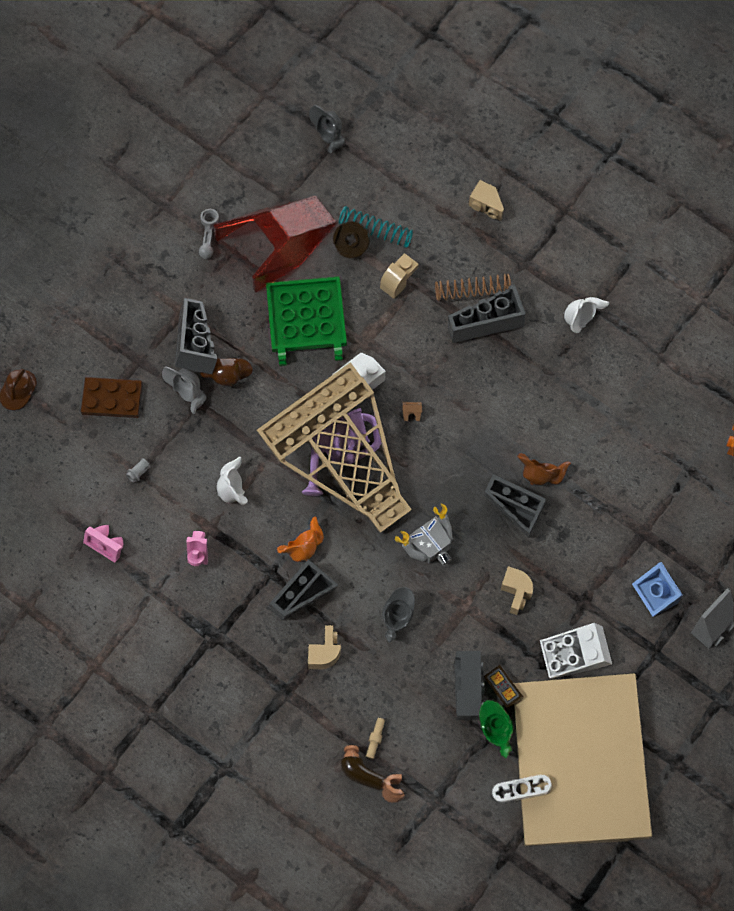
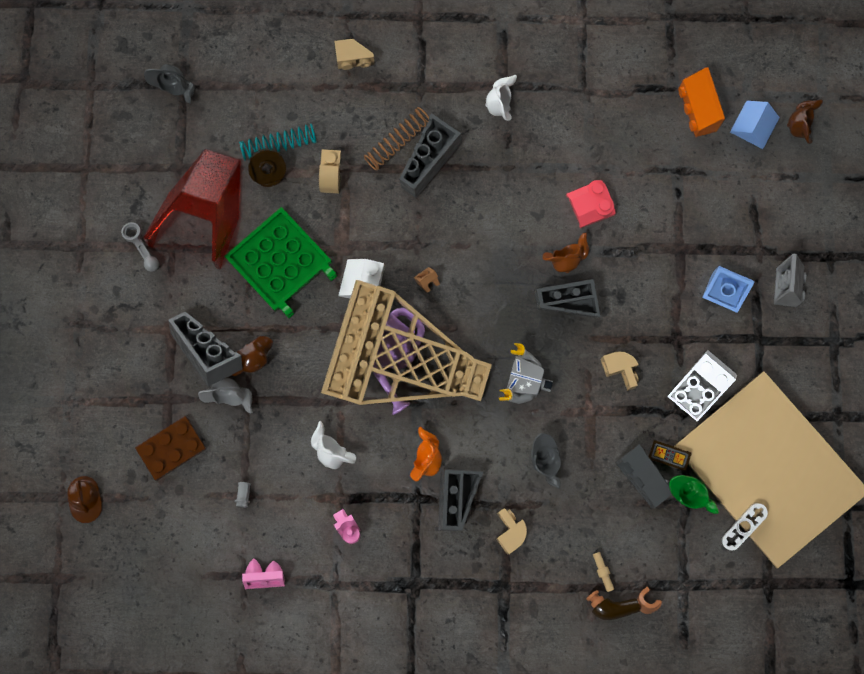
camera: 40 degrees left, 10 degrees up
none -> coral slope [566,180,616,228]

